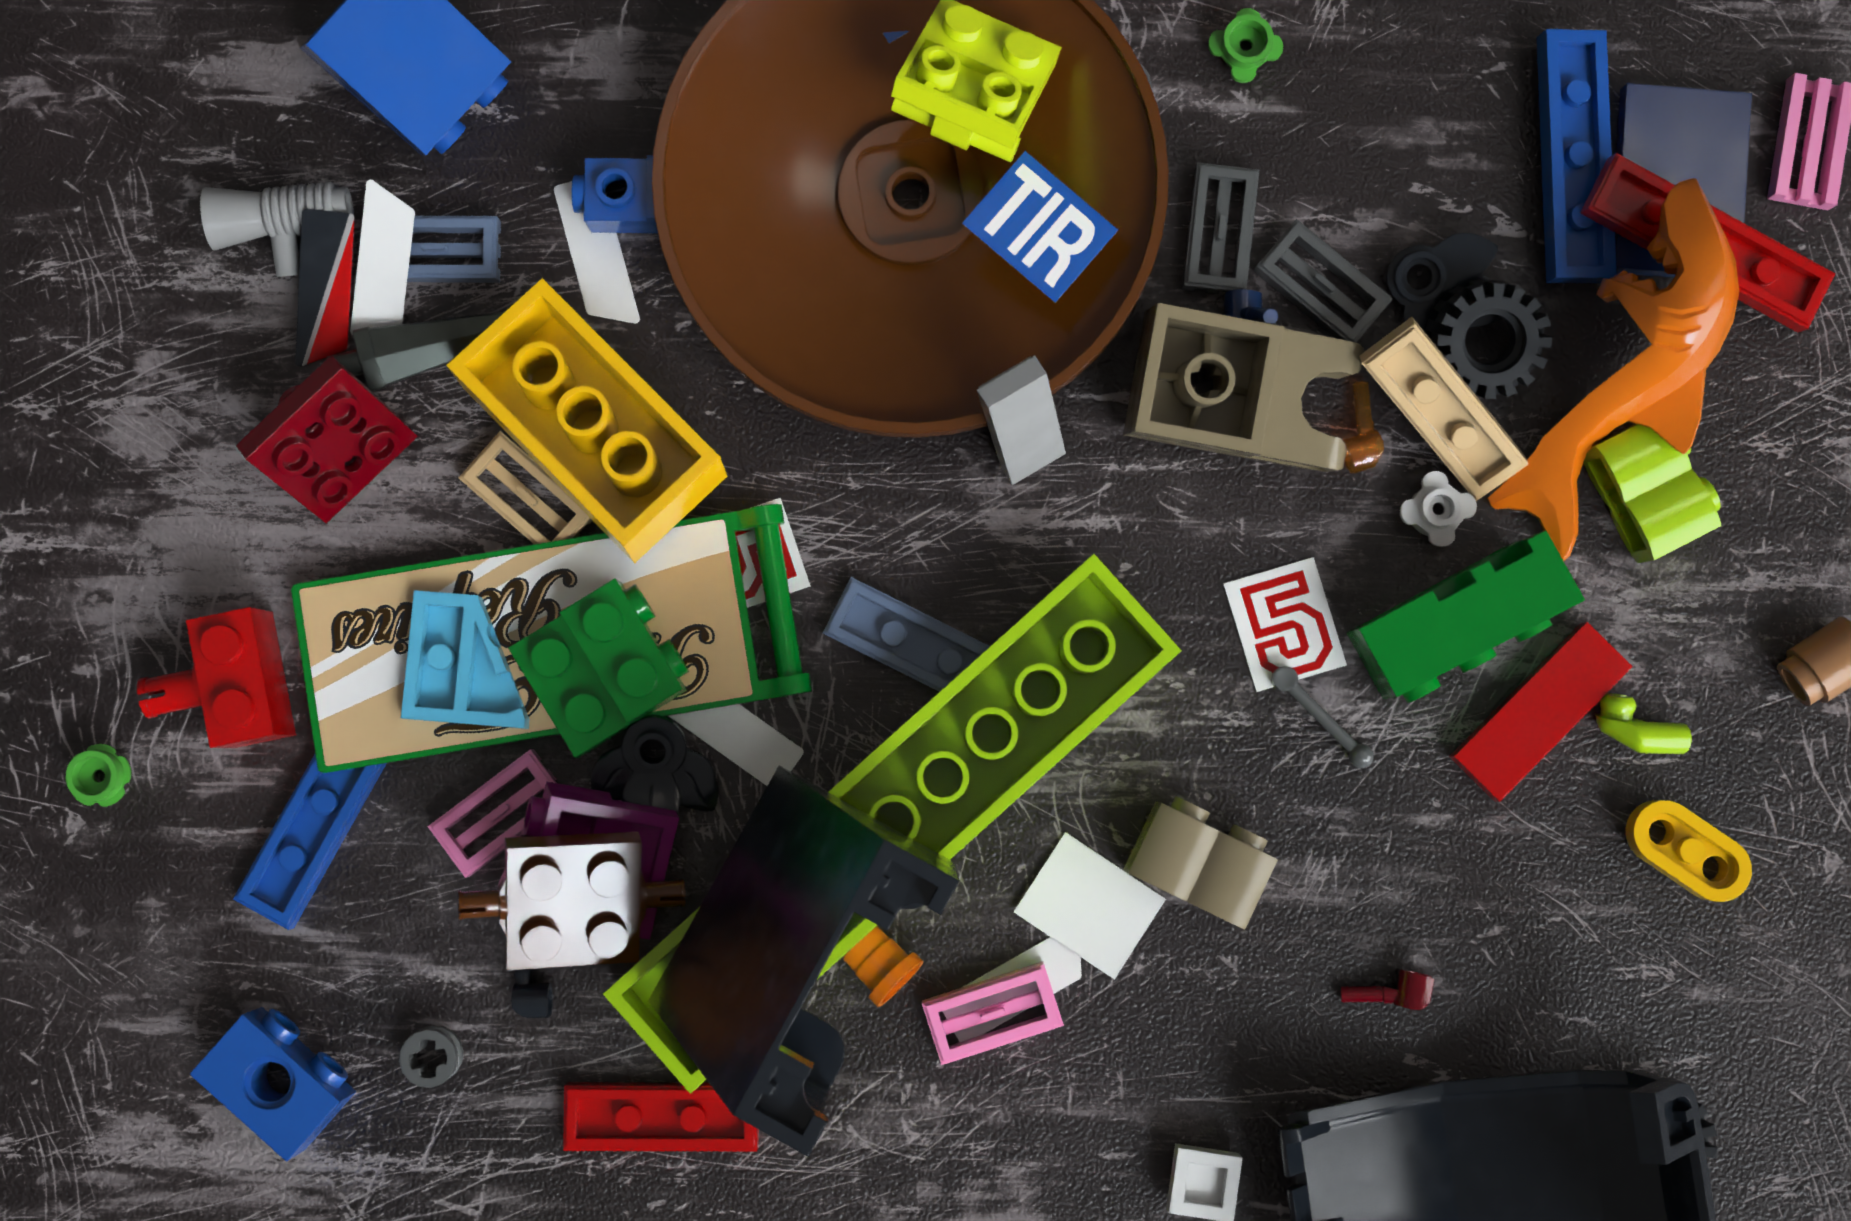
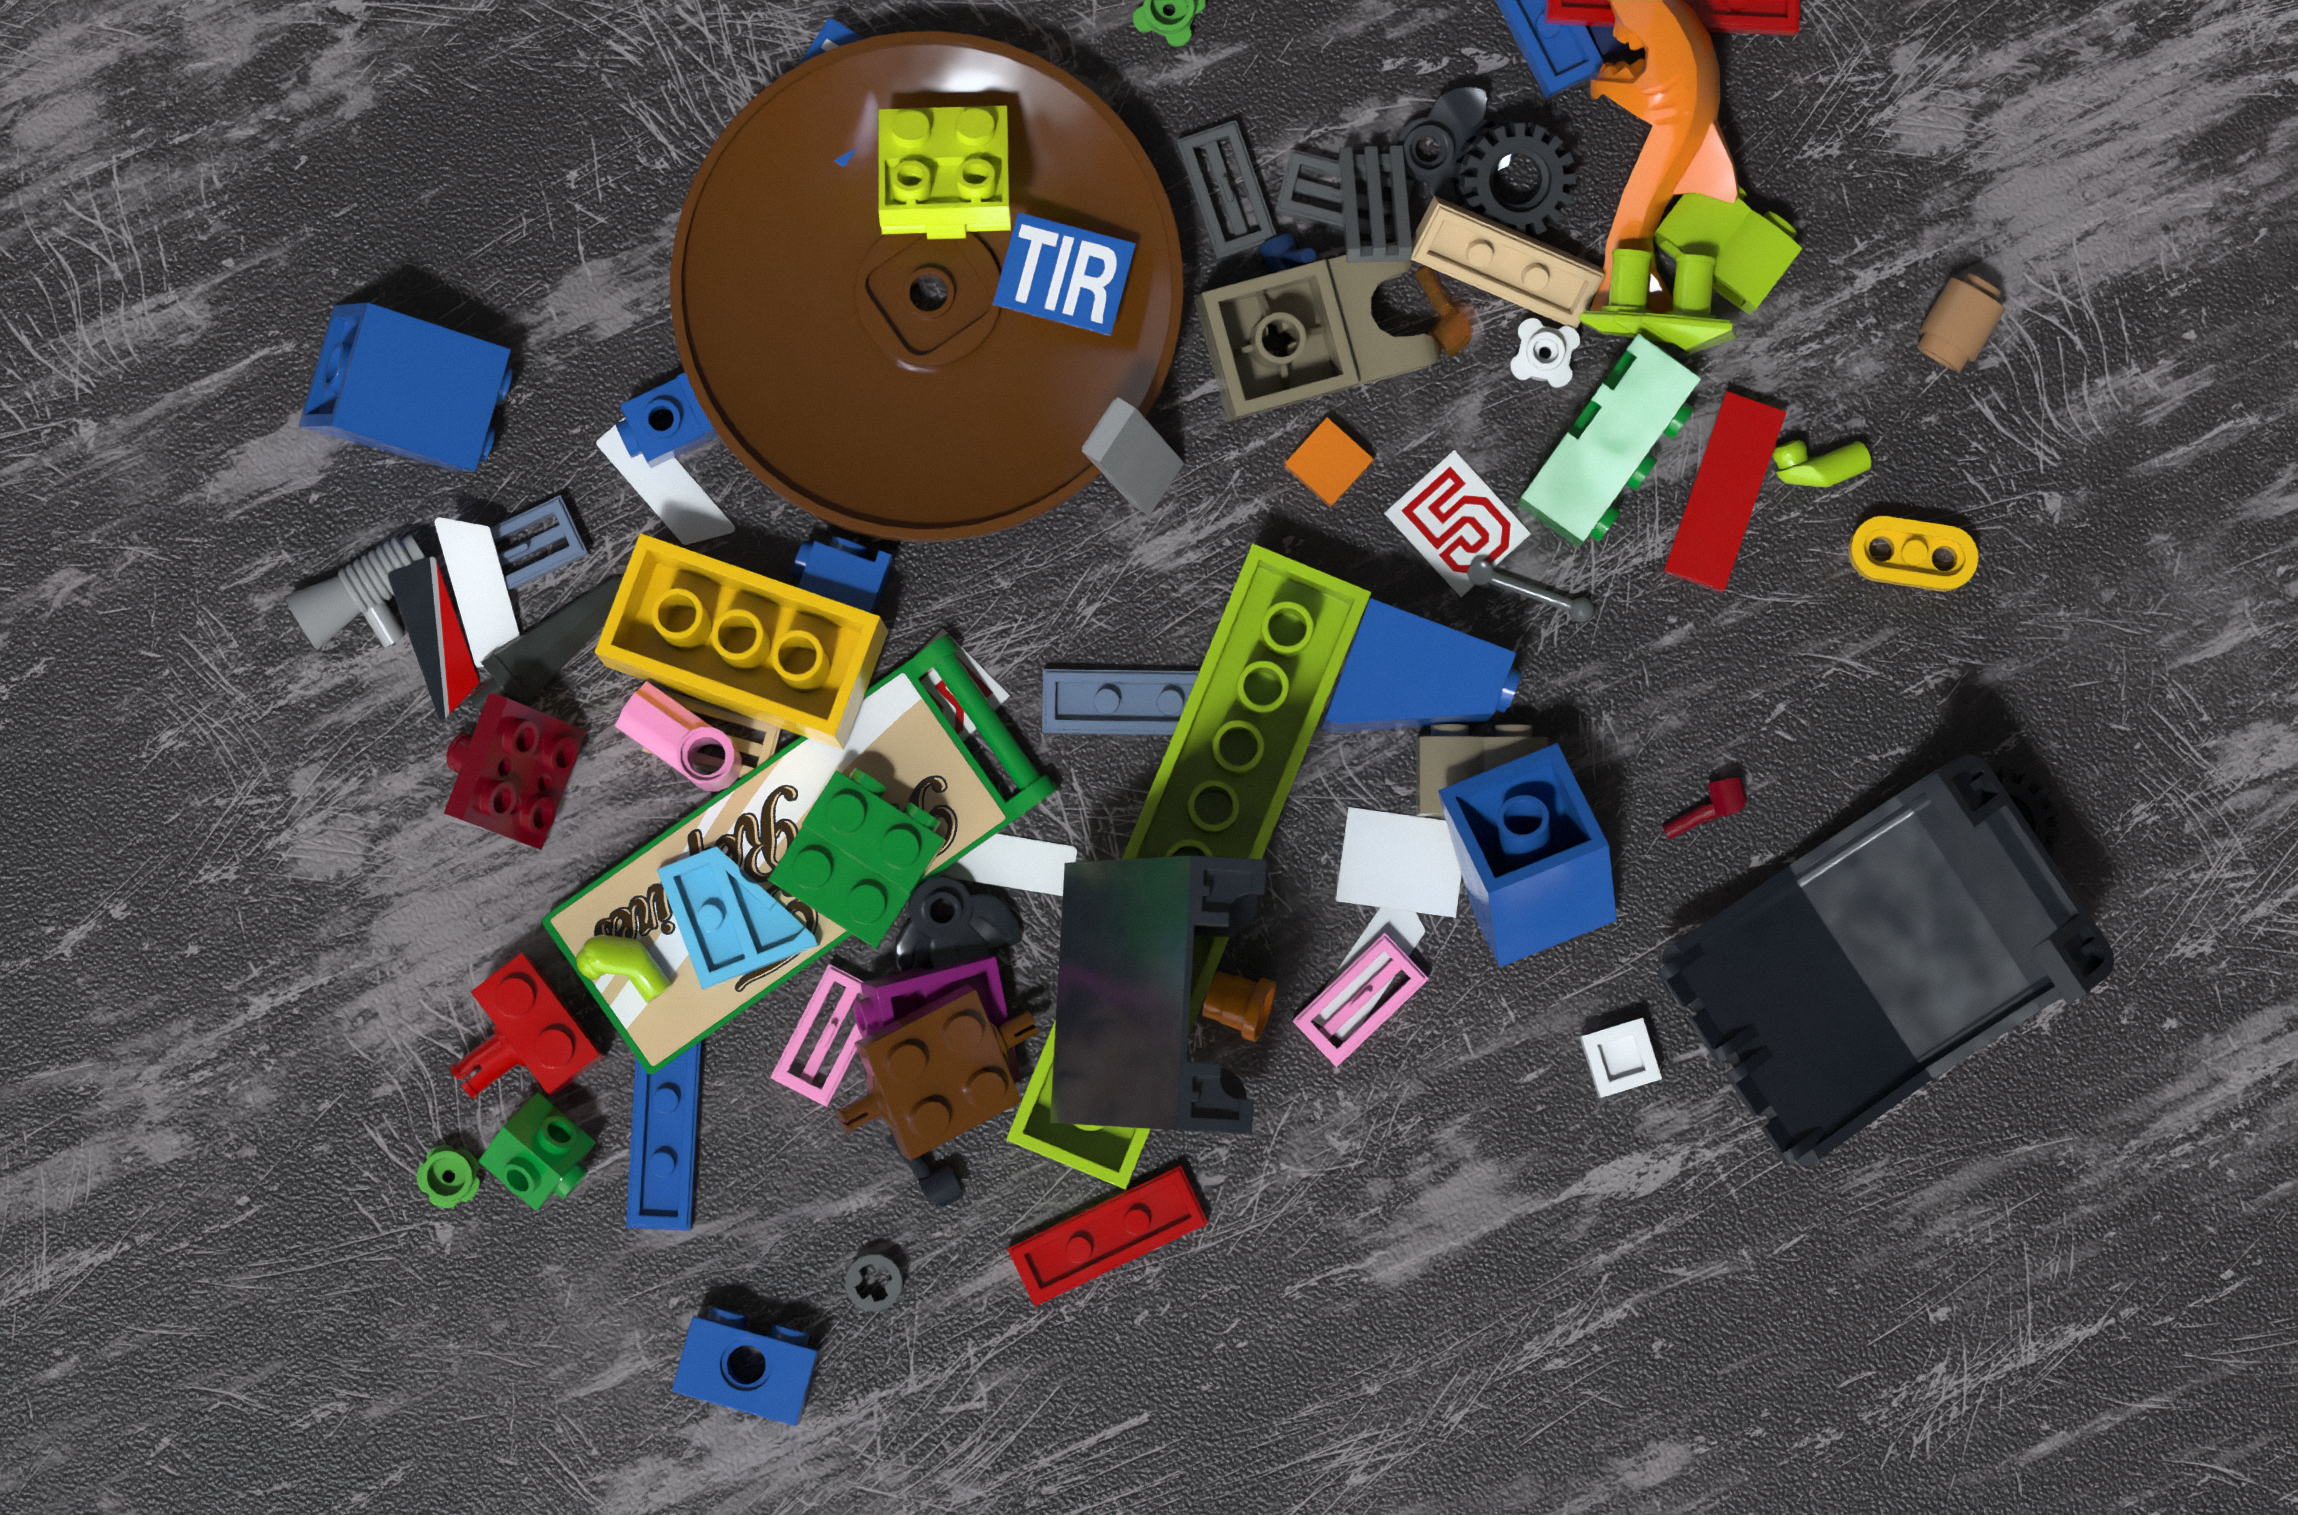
camera: 25 degrees left, 0 degrees up
none -> green brick [478,1092,596,1212]
none -> lime arm [576,934,672,1004]
none -> bright pink piece [615,681,742,791]
none -> blue brick [791,536,894,614]
none -> orange tile [1284,417,1374,509]
none -> blue slope [1321,598,1522,733]
none -> dark grey tile [1338,146,1412,263]
none -> blue slope [1438,743,1617,968]
none -> lime connector [1579,249,1737,355]

